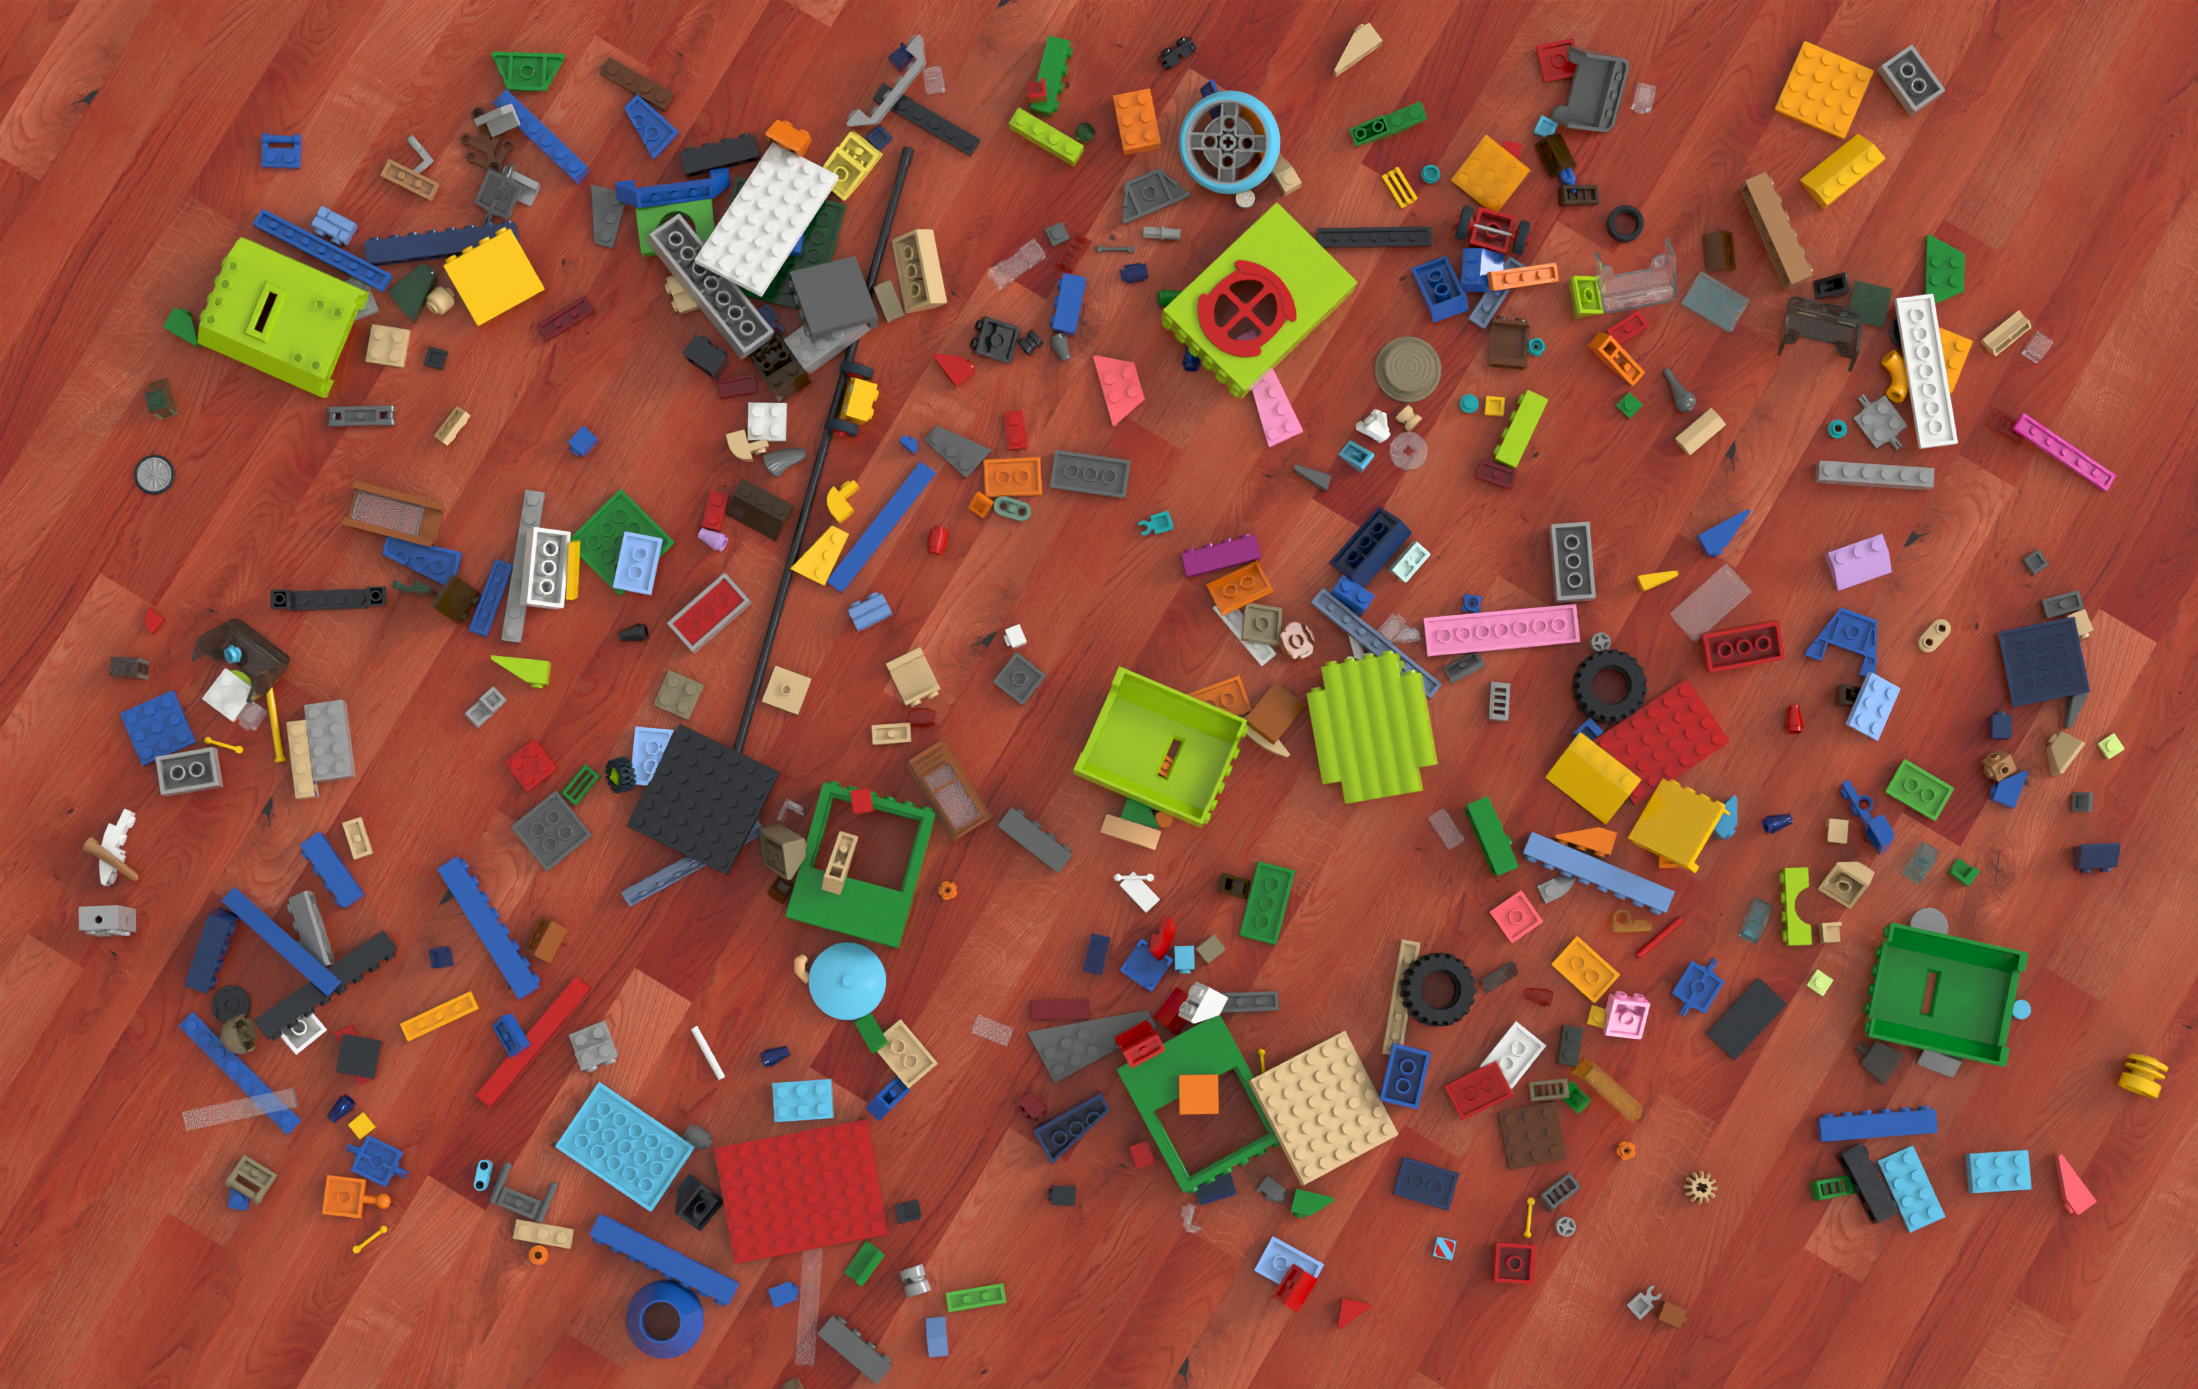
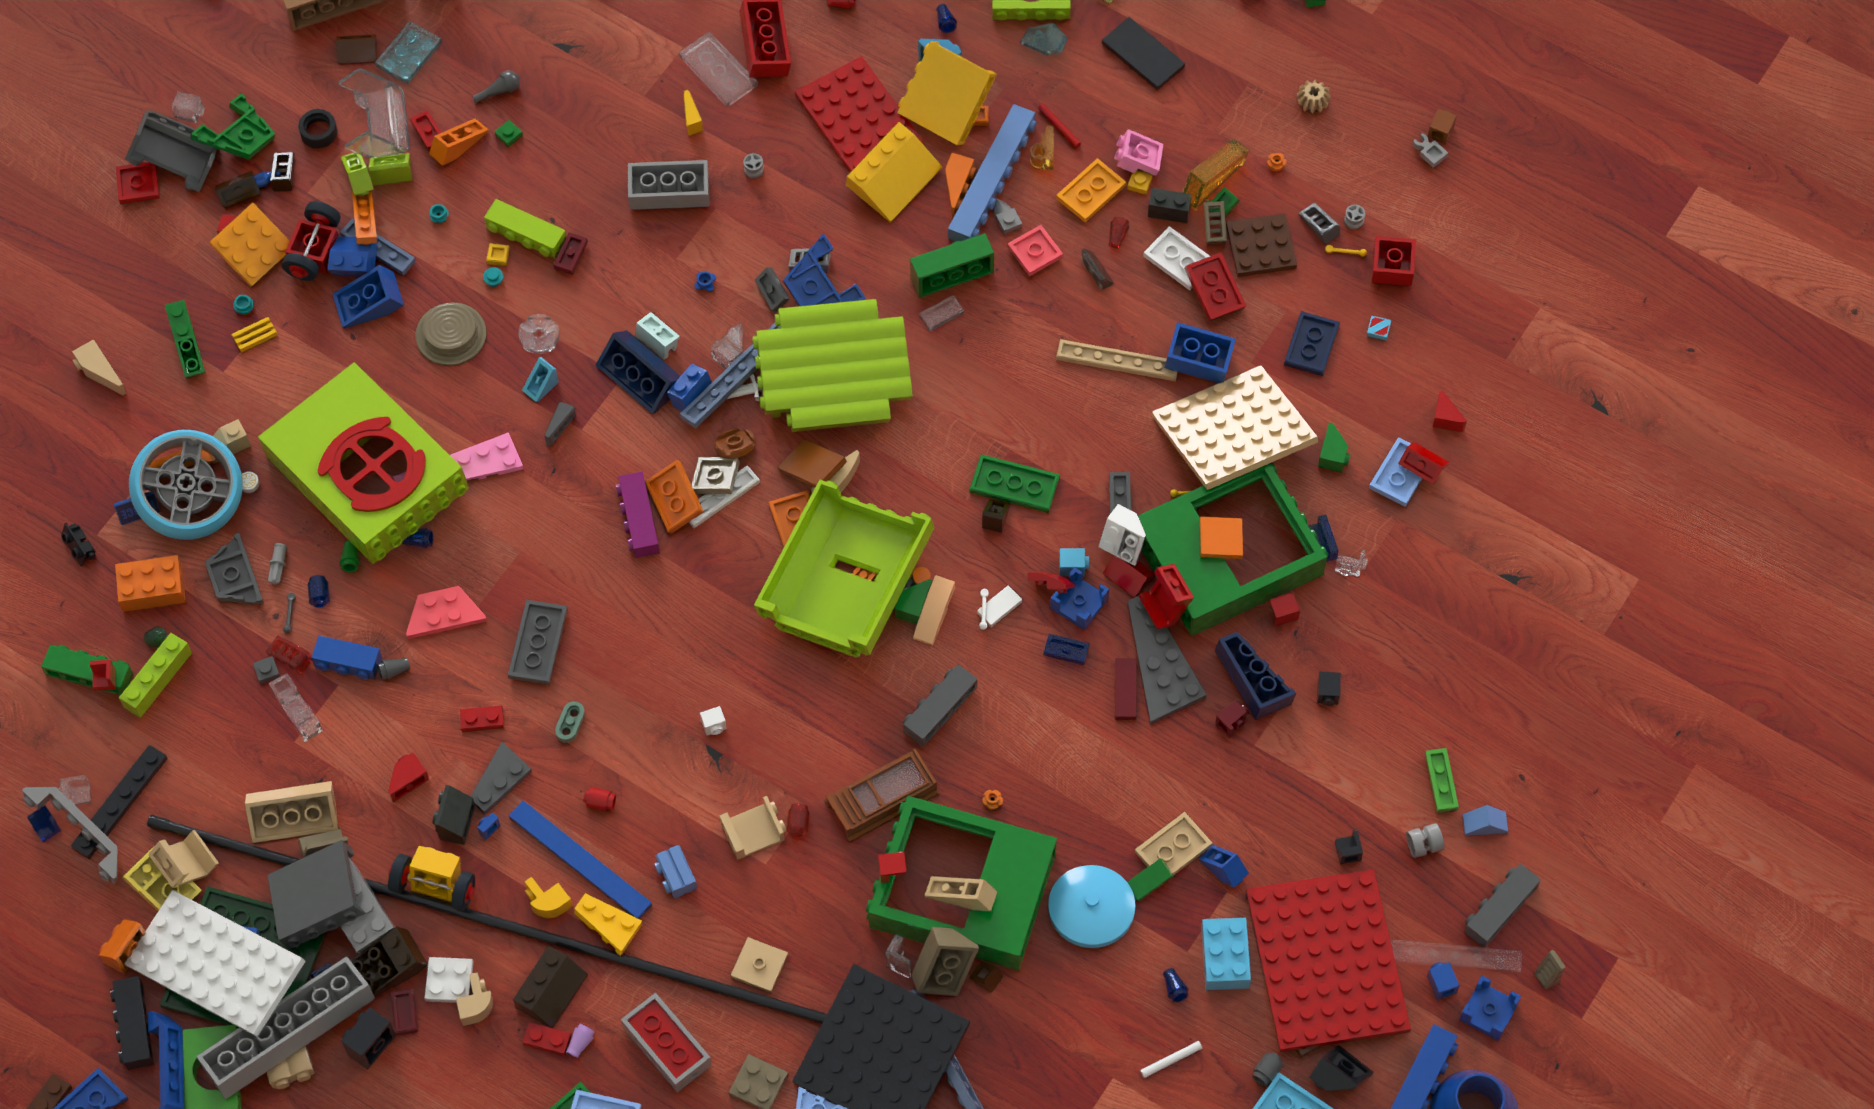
camera: 85 degrees left, 20 degrees down
dark grey piece [763,448,807,478] -> none
light nougat arm [794,954,809,984] -> none
green panel [845,1241,885,1287] -> none
dark blue tile [866,125,893,151] -> none
tan plate [872,723,911,745] -> none
orange plate [968,491,994,518] -> none
black plate [969,316,1020,364] -> none
clear tile [971,1015,1014,1047] -> none
orange tile [983,457,1042,498] -> none
dark grey plate [993,652,1047,706] -> none
black wheel [1017,329,1044,356] -> none
teal plate [1138,511,1174,536] -> none
dark tan panel [1196,935,1225,964] -> none
dark grey brick [1255,1175,1286,1204] -> none
black plate [1317,227,1431,248] -> none
white rock [1355,409,1391,443] -> none
tan wheel [1396,405,1422,432] -> none
black tyre [1399,953,1477,1027] -> none
bright pink plate [1423,604,1580,657] -> none
reddish brown panel [1487,316,1531,370] -> none
medium azure tile [1533,115,1558,138] -> none
blue panel [1571,718,1603,741] -> none
black tyre [1572,649,1648,724] -> none
blue plate [1671,957,1725,1017] -> none
tan piece [1675,408,1726,455] -> none
blue slope [1696,509,1750,558] -> none
none -> tan panel [148,830,219,888]
none -> green wing [191,93,275,160]
none -> lime slope [341,151,374,196]
none -> pearl dark grey slope [432,785,476,845]
none -> blue wing [783,234,866,306]
none -> blue panel [1459,976,1521,1041]

